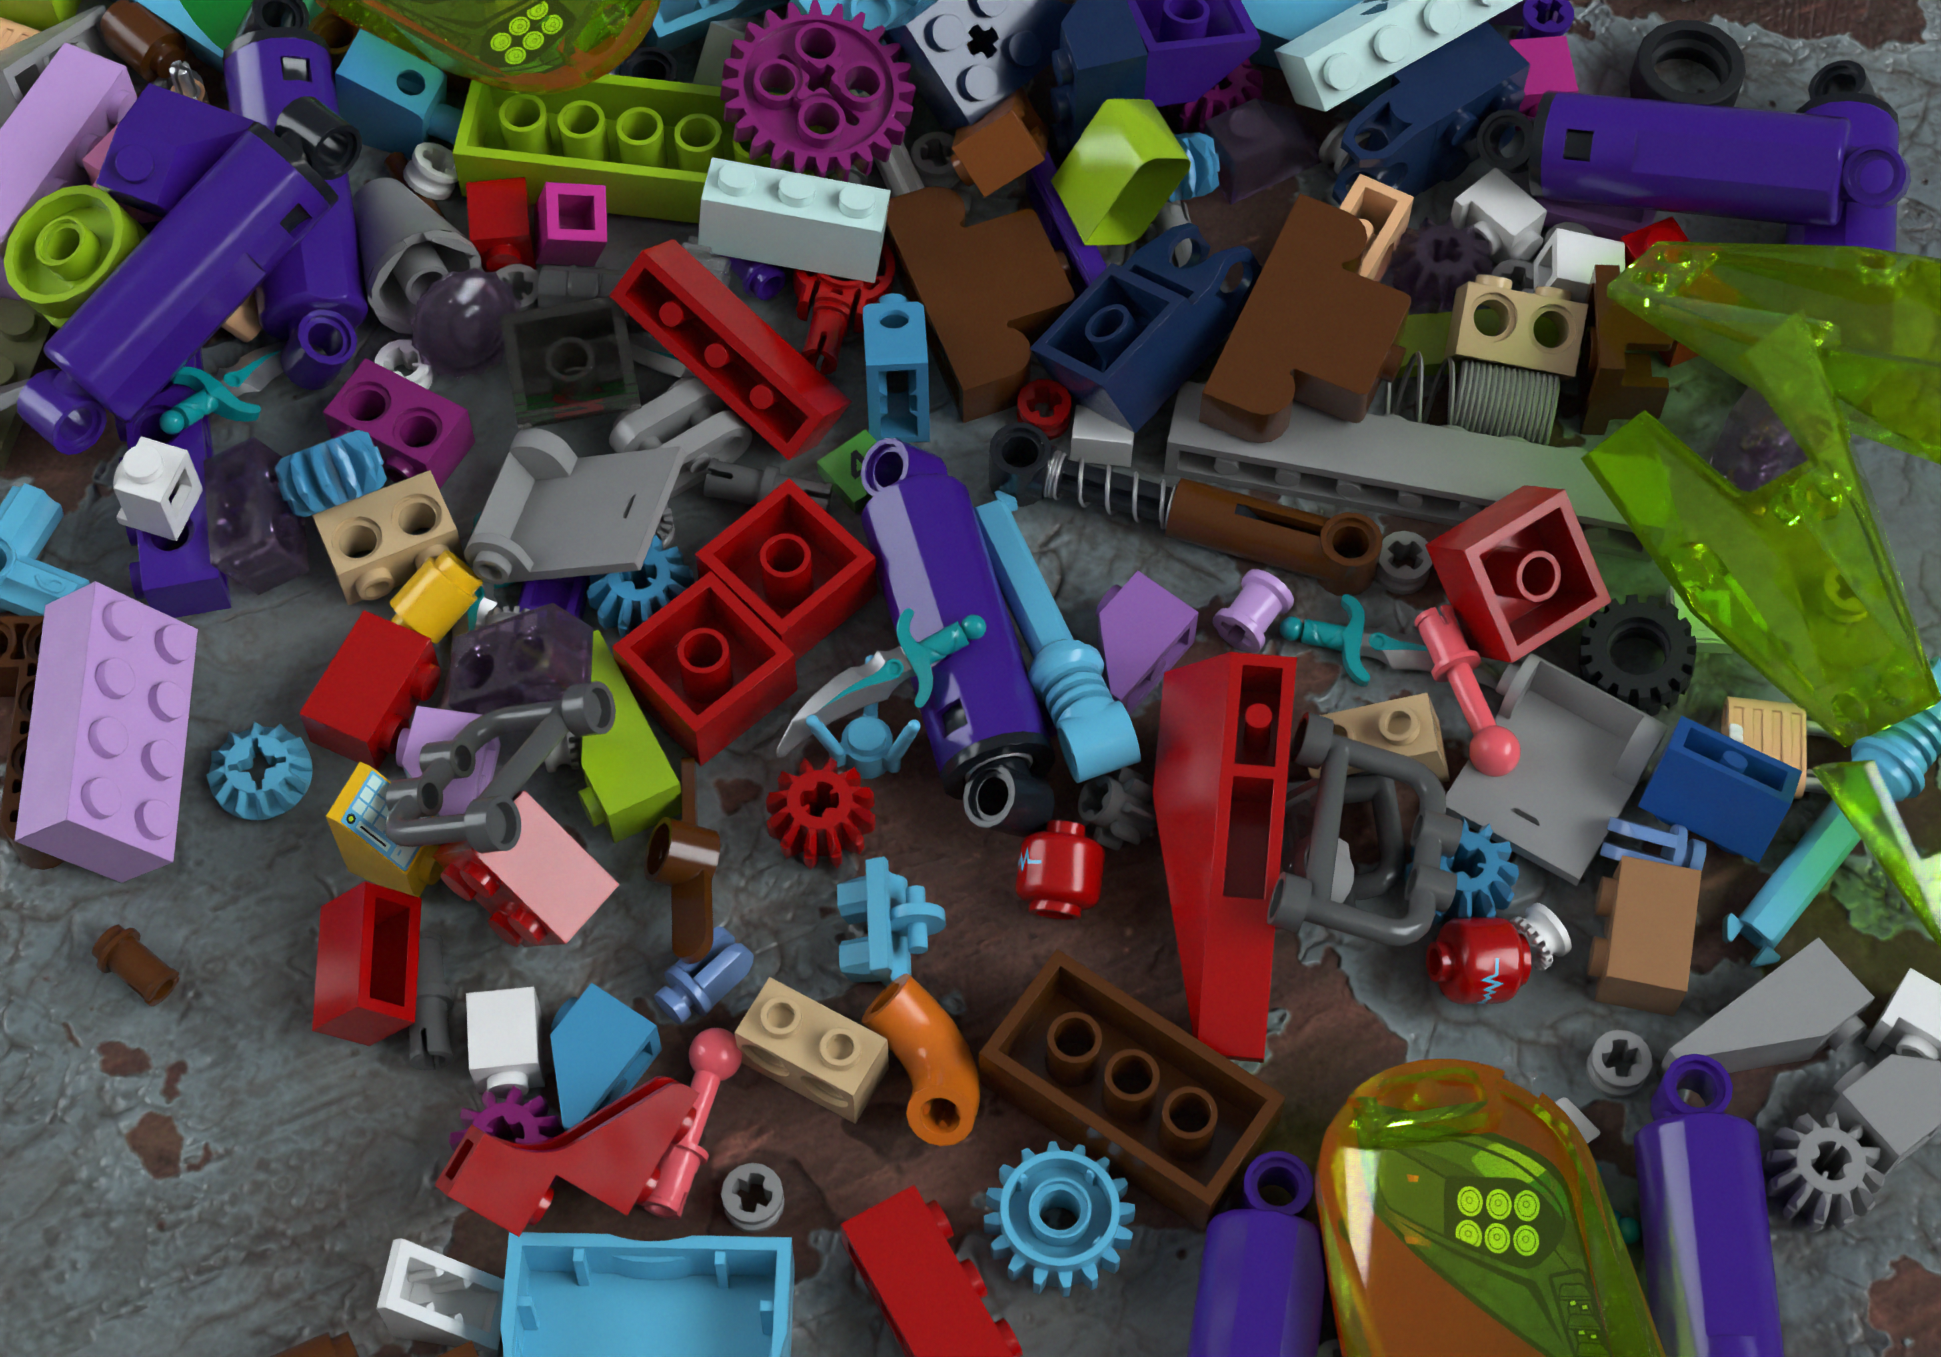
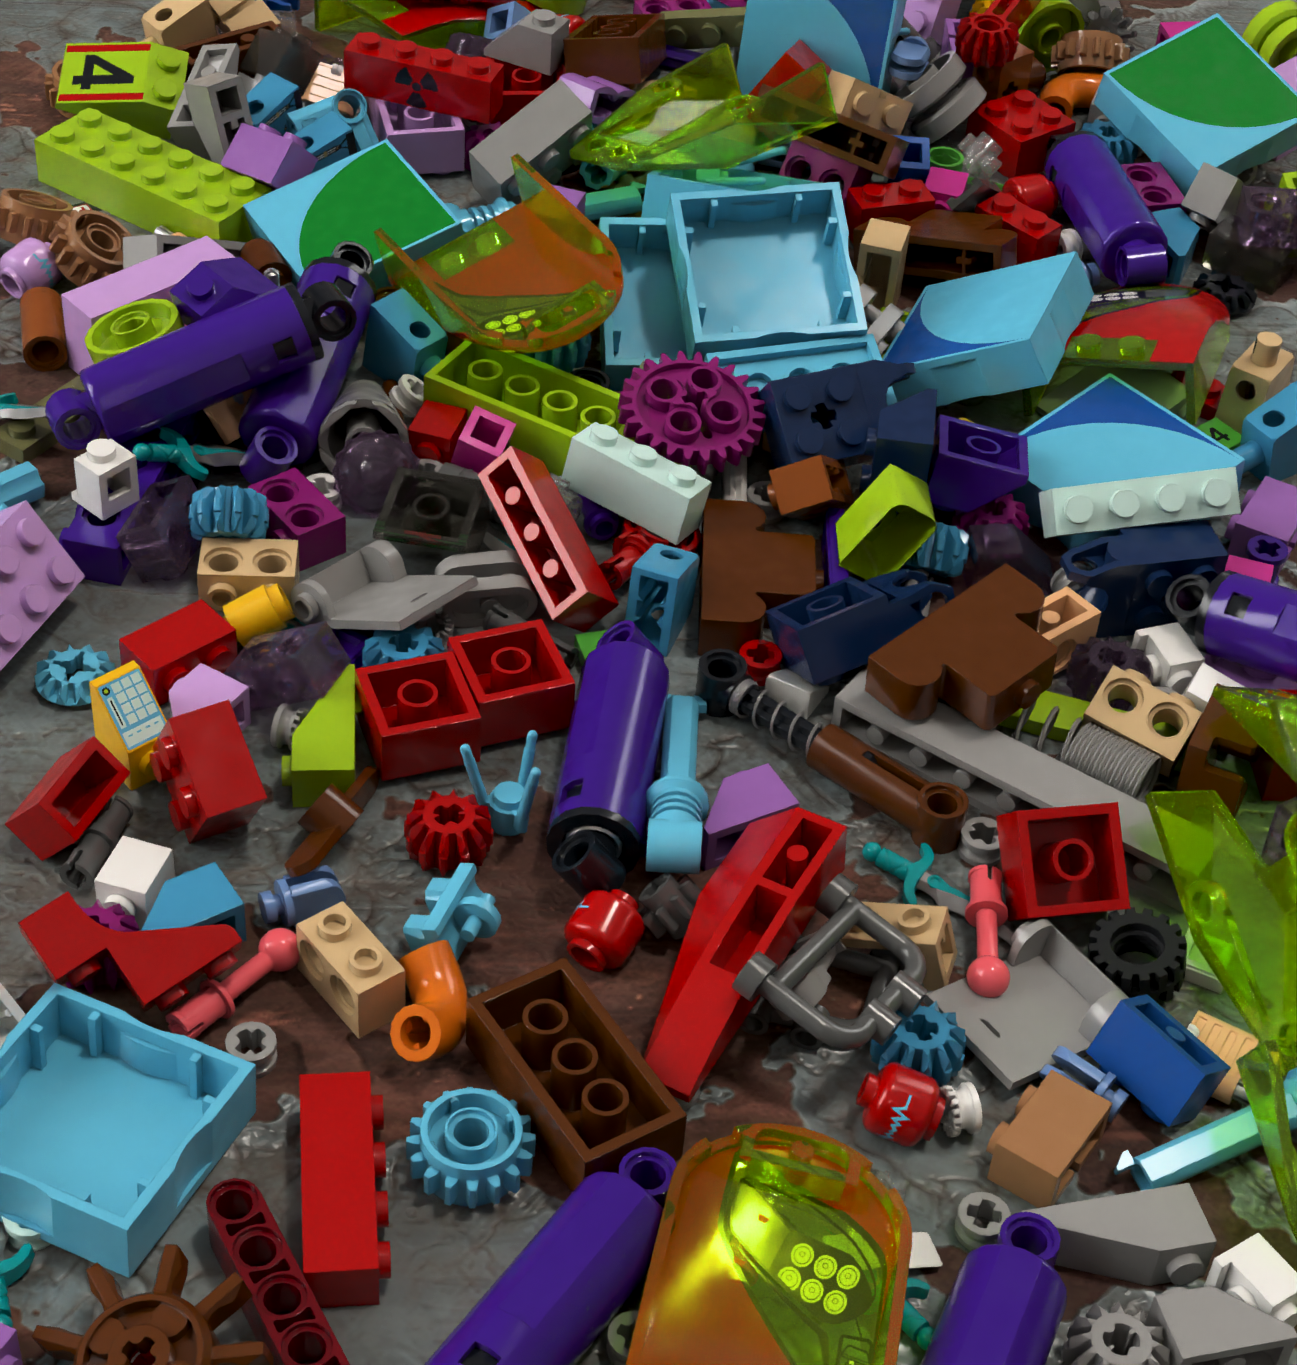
camera: 20 degrees right, 20 degrees down
dark grey bar [385,681,616,853] -> none
piece [776,608,987,757] -> none
lavender bush [1213,569,1294,653] -> none

